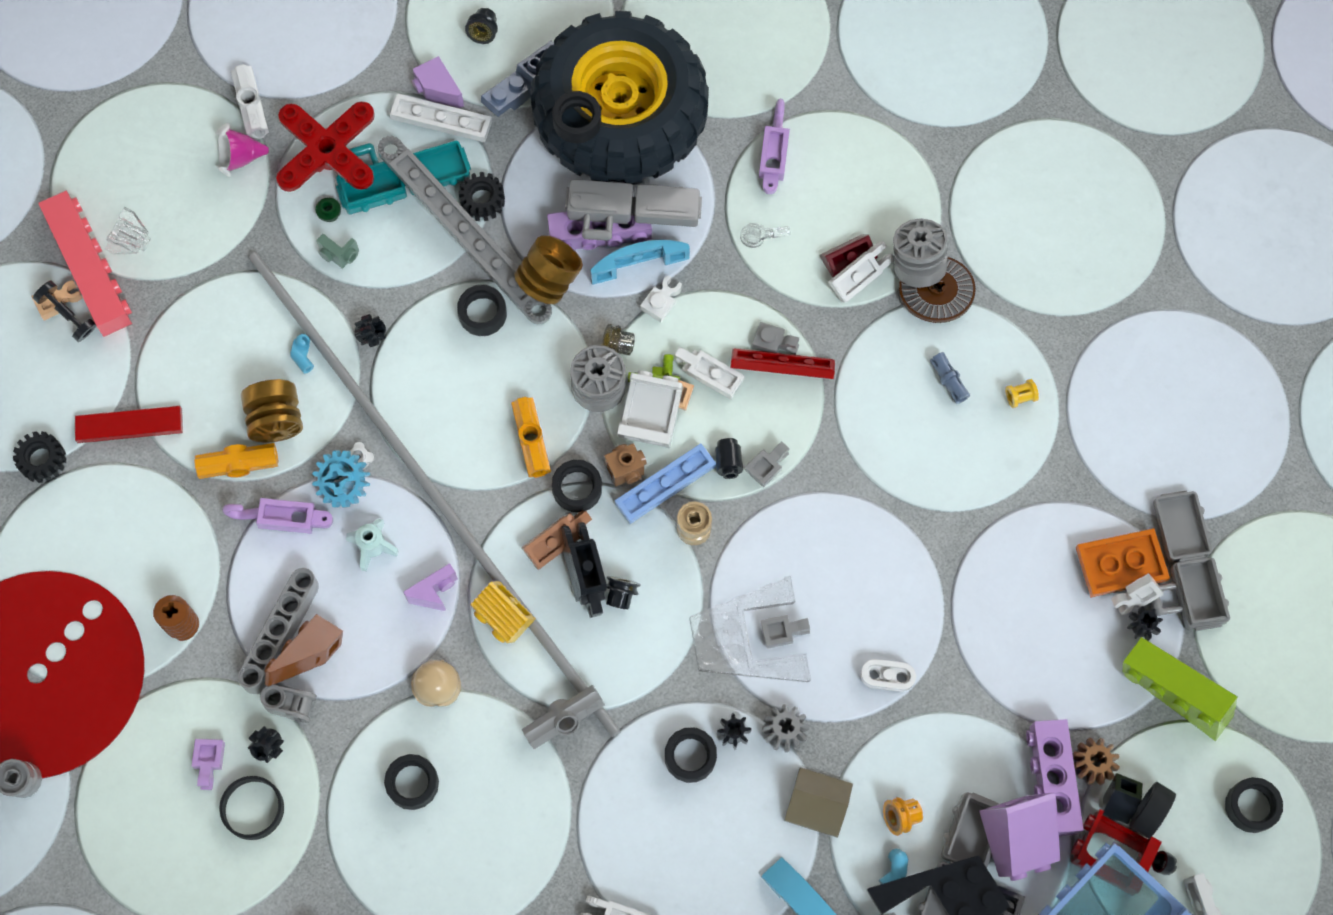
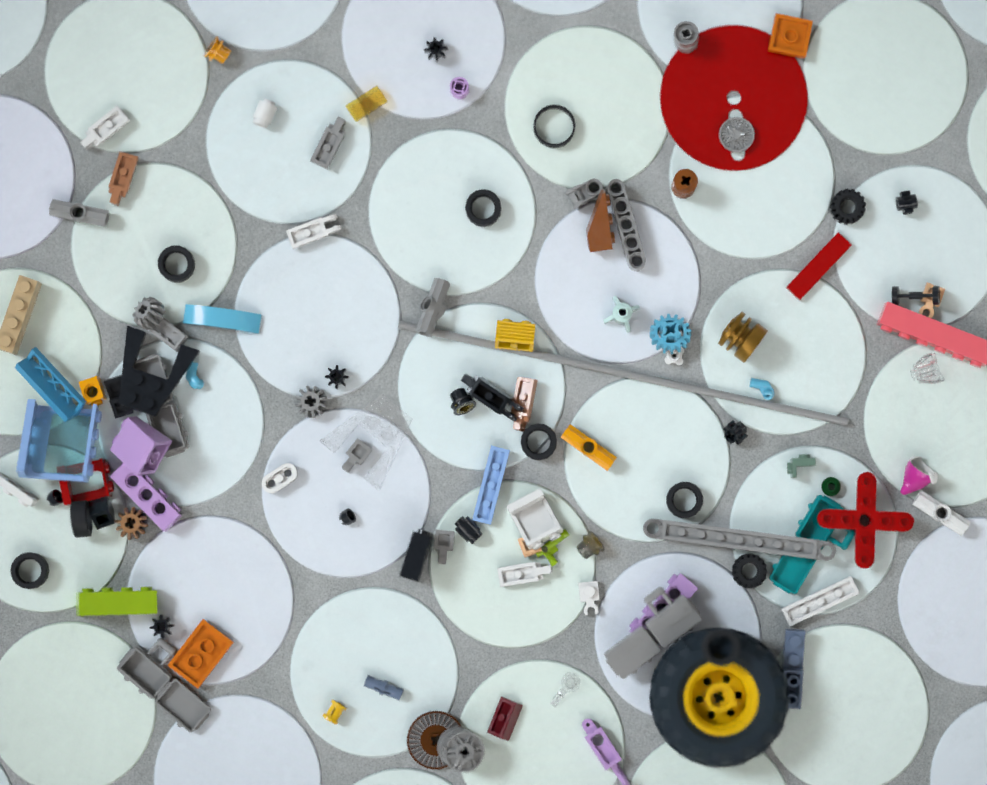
camera: 145 degrees right, 15 degrees up
lavender plate [192,739,225,790] -> none
light orange piece [194,443,279,479] -> none
lavender piece [222,498,333,534] -> none
black gear [247,726,284,763] -> none
lavender slope [403,563,458,611] -> none
tan helmet [411,660,461,707] -> none
lavender slope [412,56,464,108] -> none
black piece [465,8,498,44] -> none
pearl gold wheel [514,235,583,304] -> none
light grey wheel [570,345,625,412] -> none
medium azure slope [590,240,690,285] -> none
medium nougat brick [604,443,647,487] -> none
black tyre [665,727,717,783] -> none
tan wheel [677,501,712,545] -> none
red tile [730,348,835,379] -> none
light grey plate [752,322,799,355] -> none
dark tan slope [784,767,853,838] -> none
white hinge [828,241,894,303] -> none
light orange piece [883,797,923,836] -> none
white plate [1111,573,1164,615] -> none
none -> black hinge [339,509,356,525]
none -> black brick [399,529,433,582]
none -> light grey wheel [719,117,755,153]

